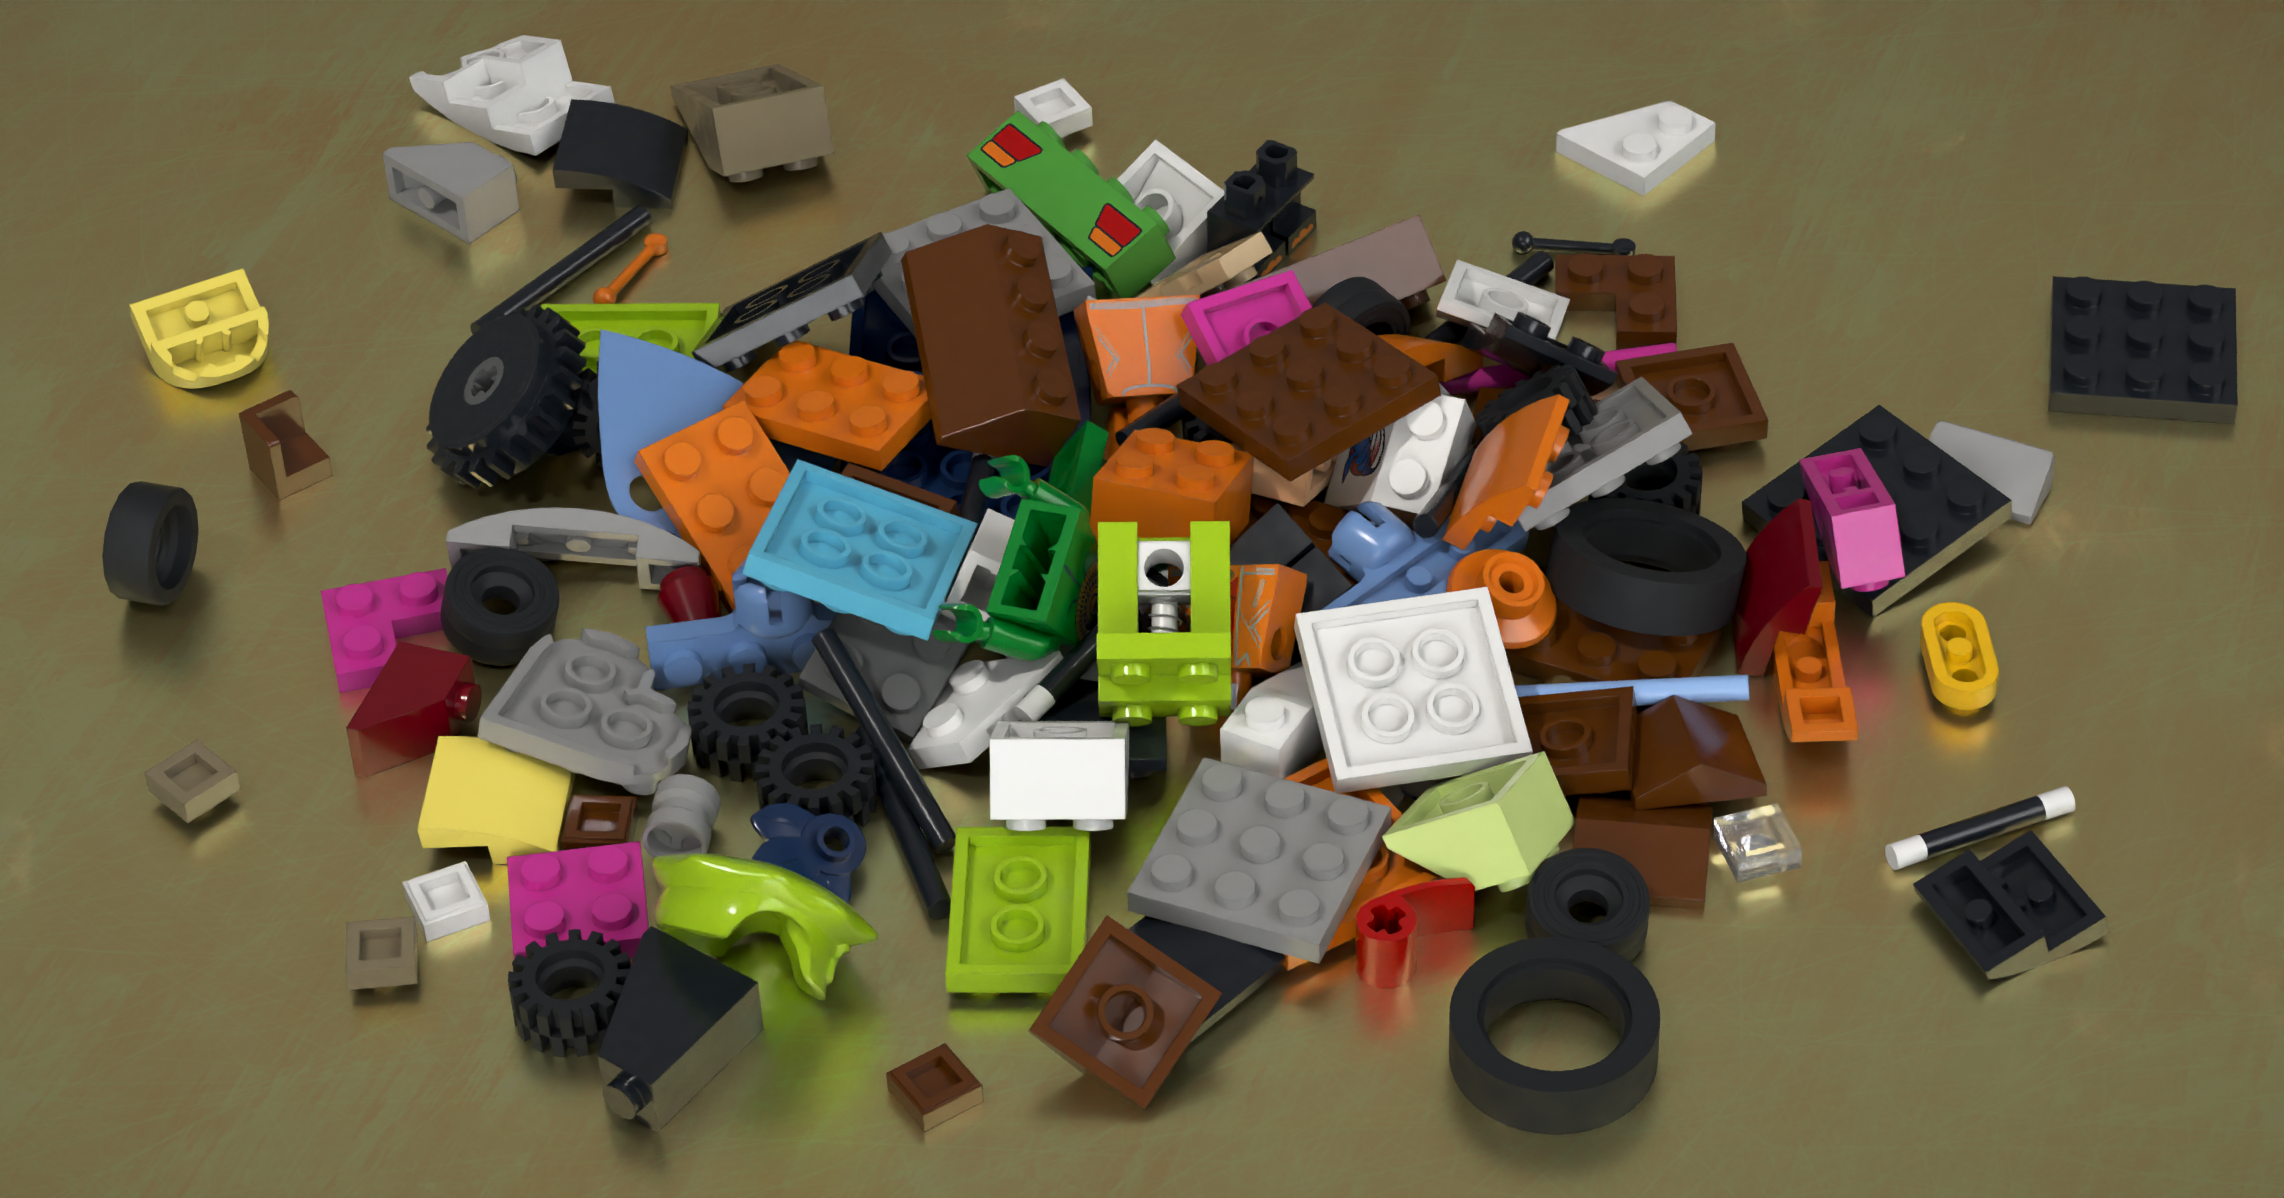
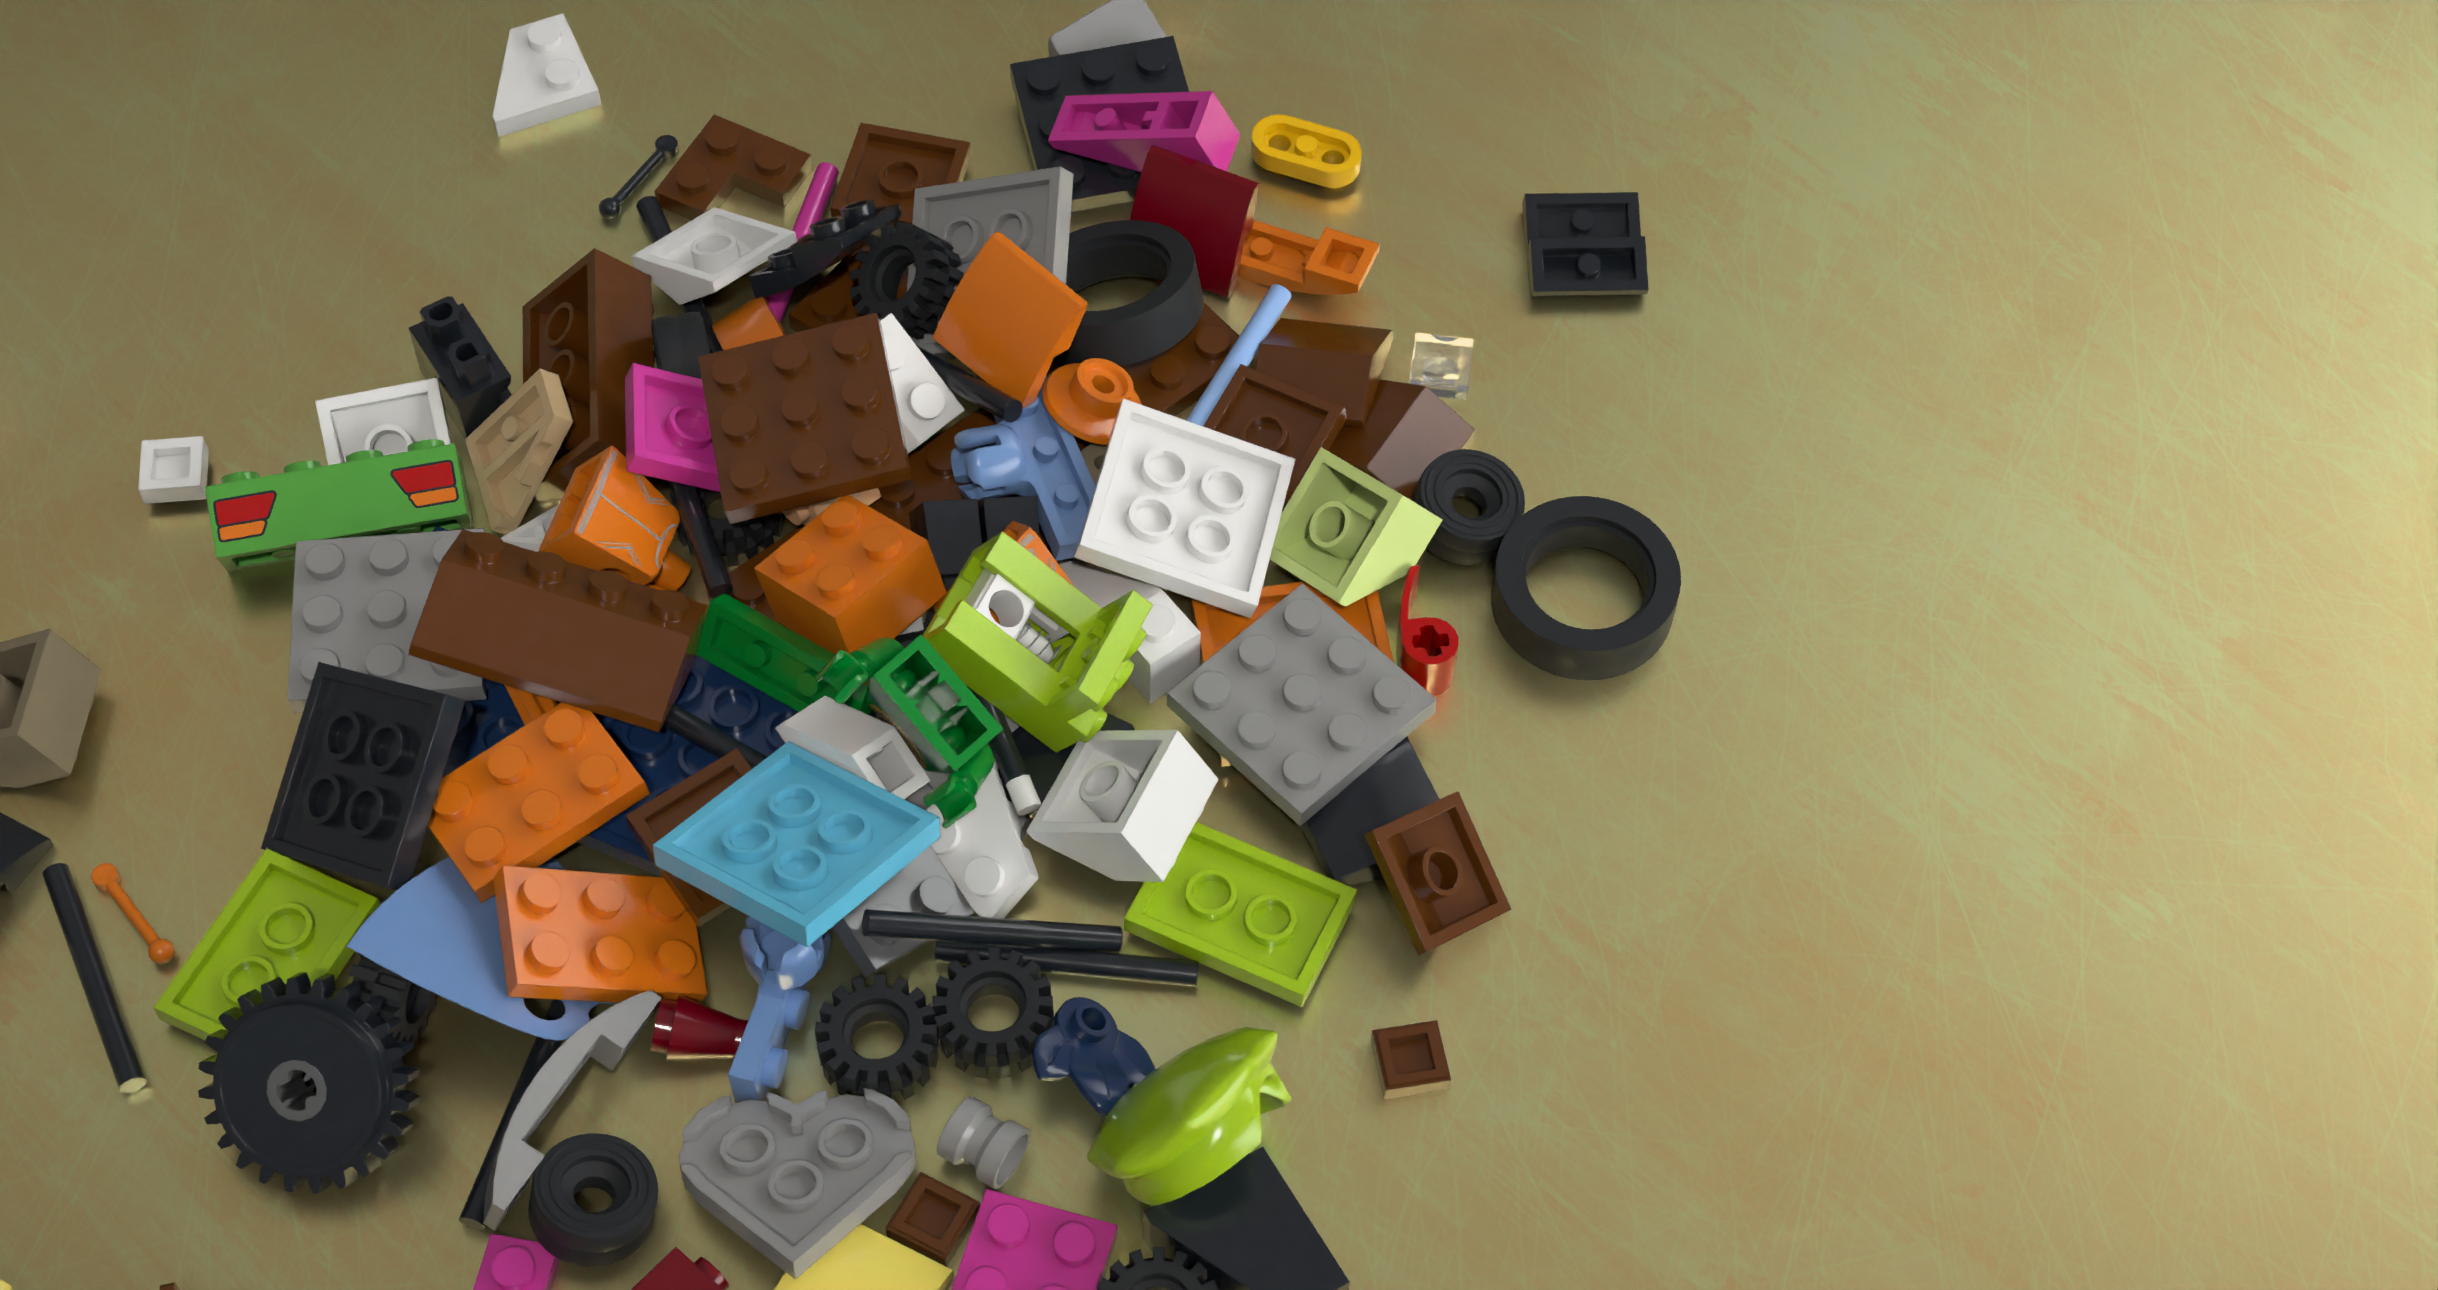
camera: 70 degrees left, 15 degrees up
black bar [1885,786,2075,870] -> none

